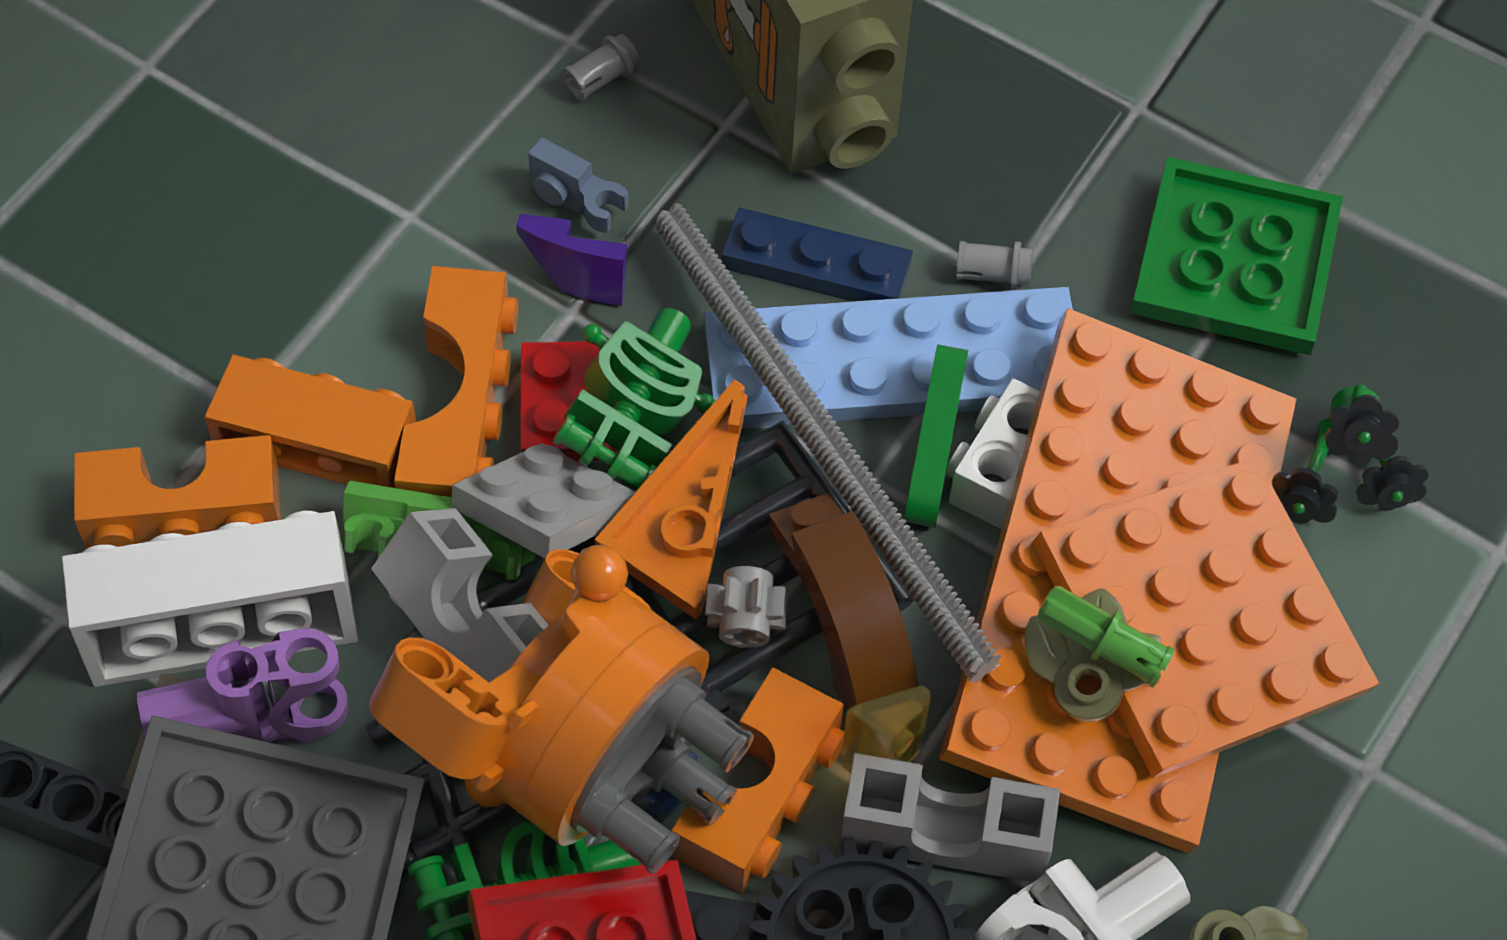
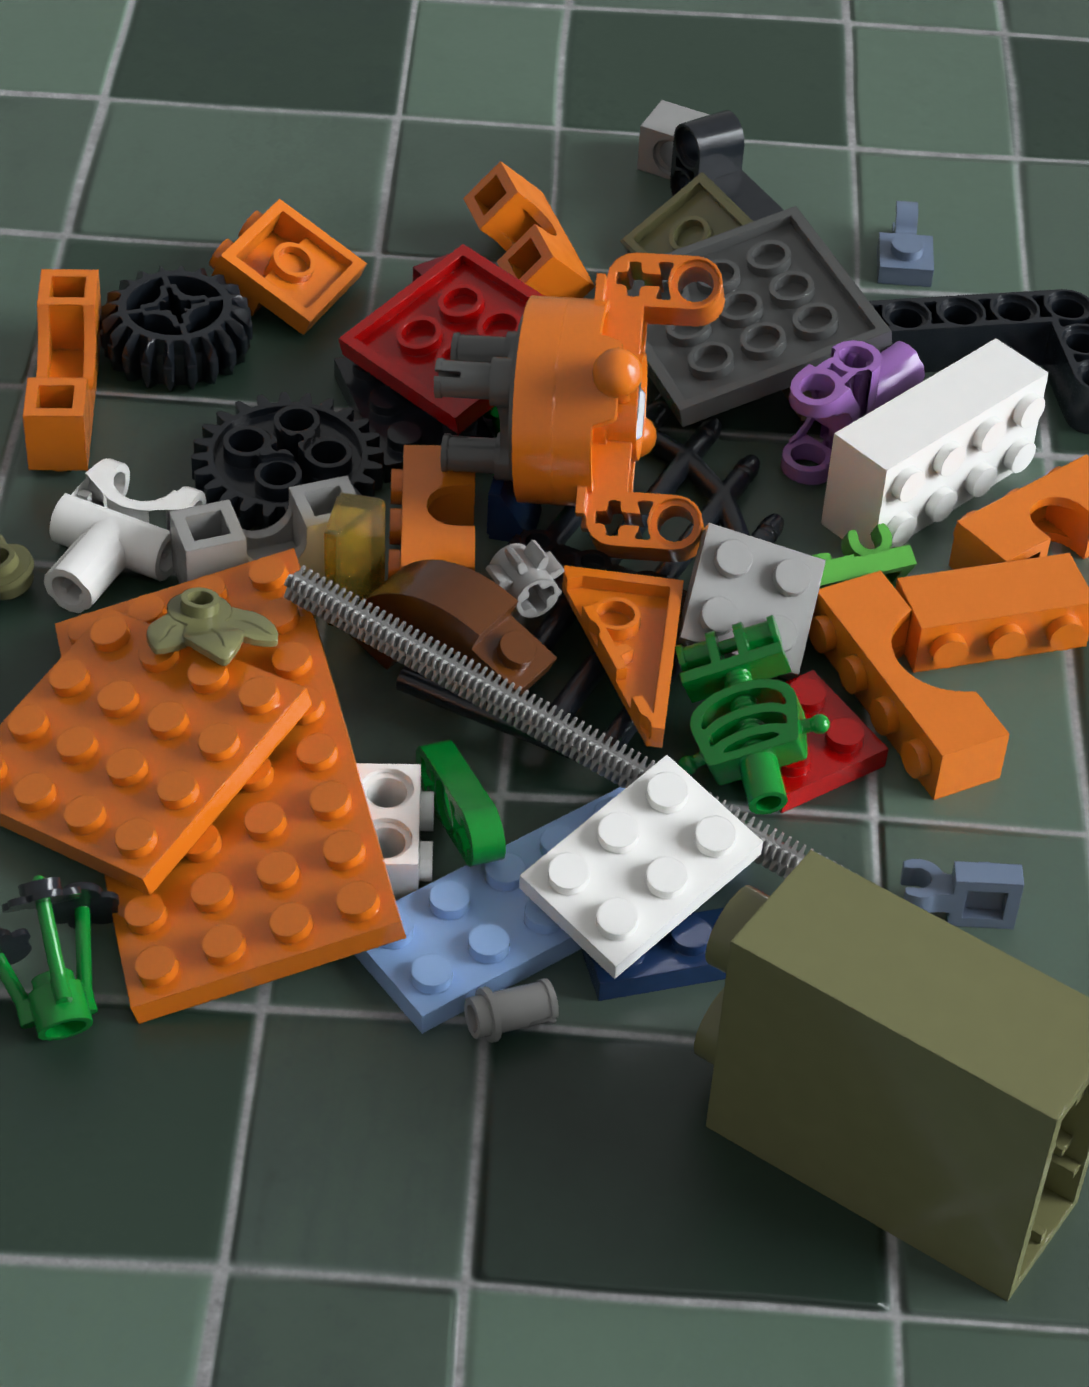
camera: 150 degrees right, 15 degrees down
light grey arch [371,508,549,682] -> none
dark purple slope [516,214,627,306] -> none
bright green axle [1037,586,1175,688] -> none
green plate [1130,157,1343,355] -> none
none -> white plate [519,755,763,979]

